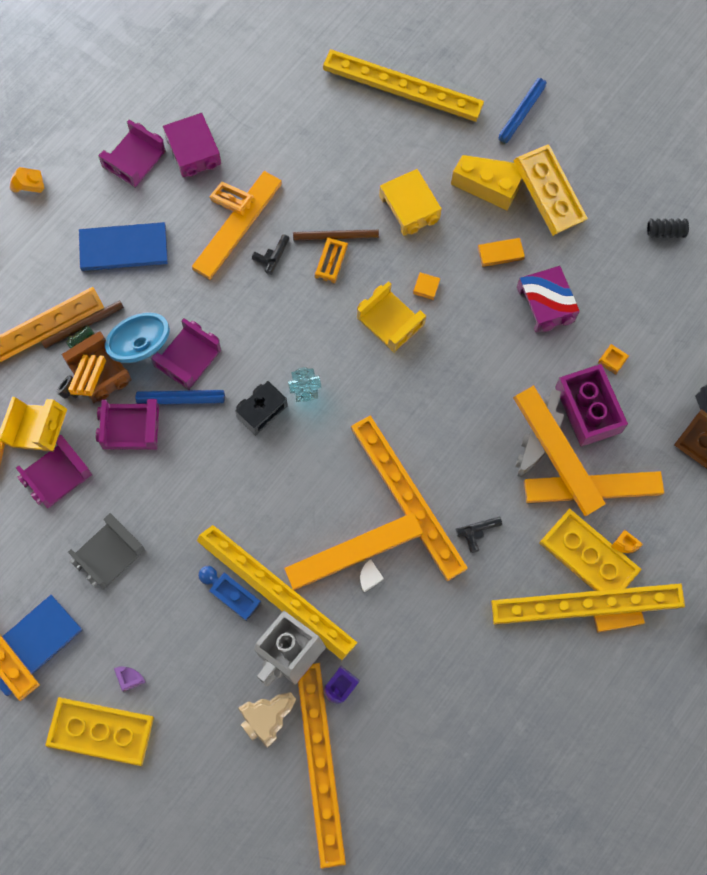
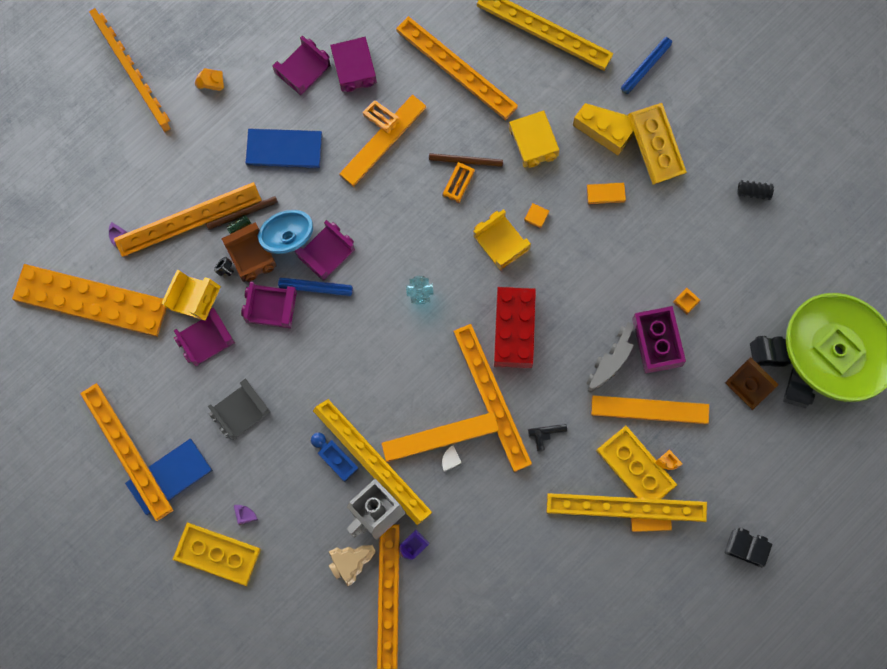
camera: 15 degrees right, 5 degrees up
light orange tile [68,355,106,396] -> none
black brick [235,381,288,436] -> none
black hose [251,234,290,275] -> none
light orange tile [513,385,606,516] -> none
panel [517,266,580,332] -> none
none -> light orange plate [396,16,518,121]
none -> red brick [494,287,536,368]

